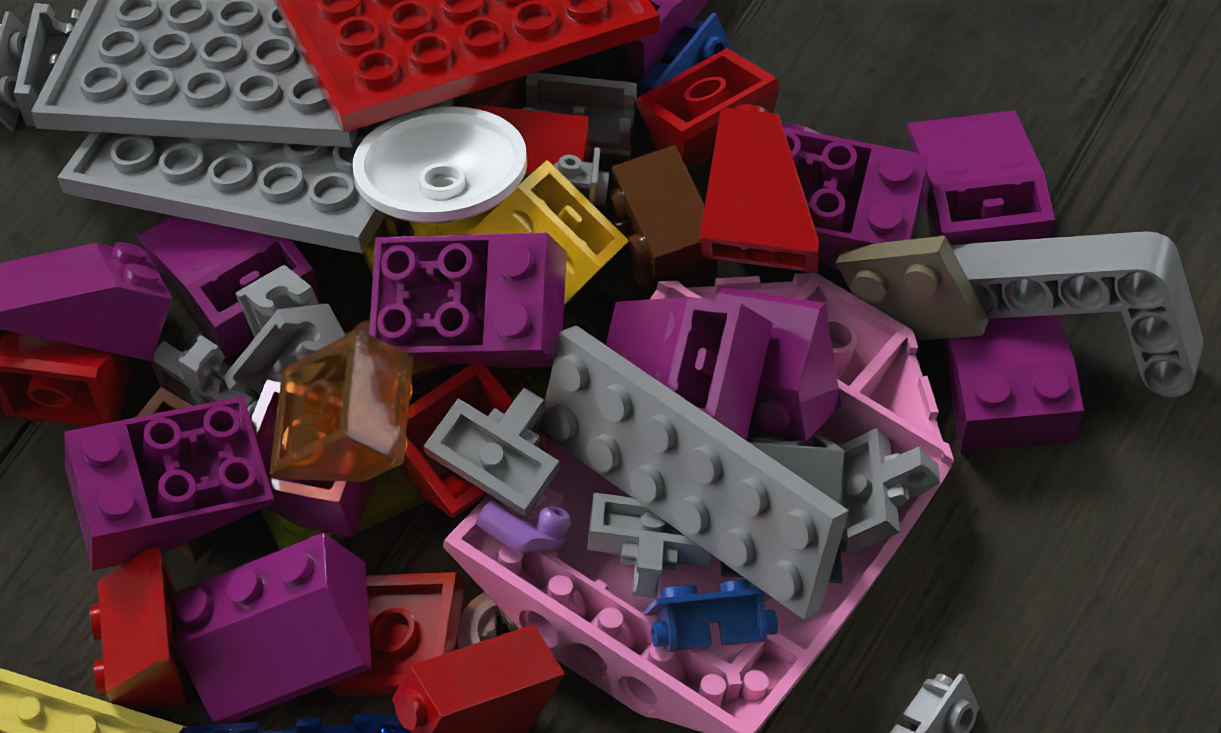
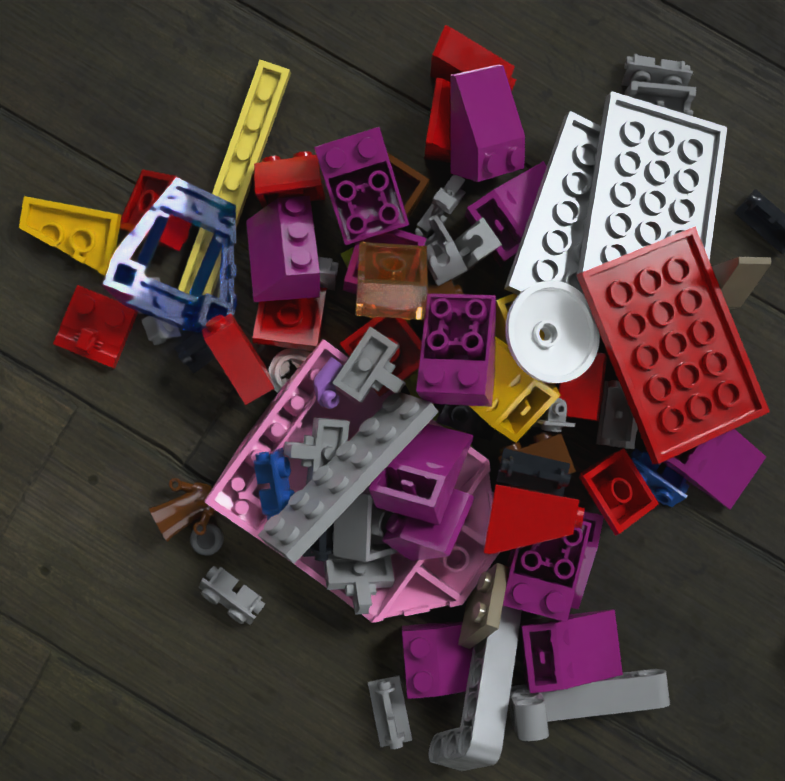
camera: 90 degrees right, 25 degrees up
none -> light grey hinge [368,676,412,749]
none -> black hinge [496,448,571,497]
none -> light grey beam [509,669,670,741]

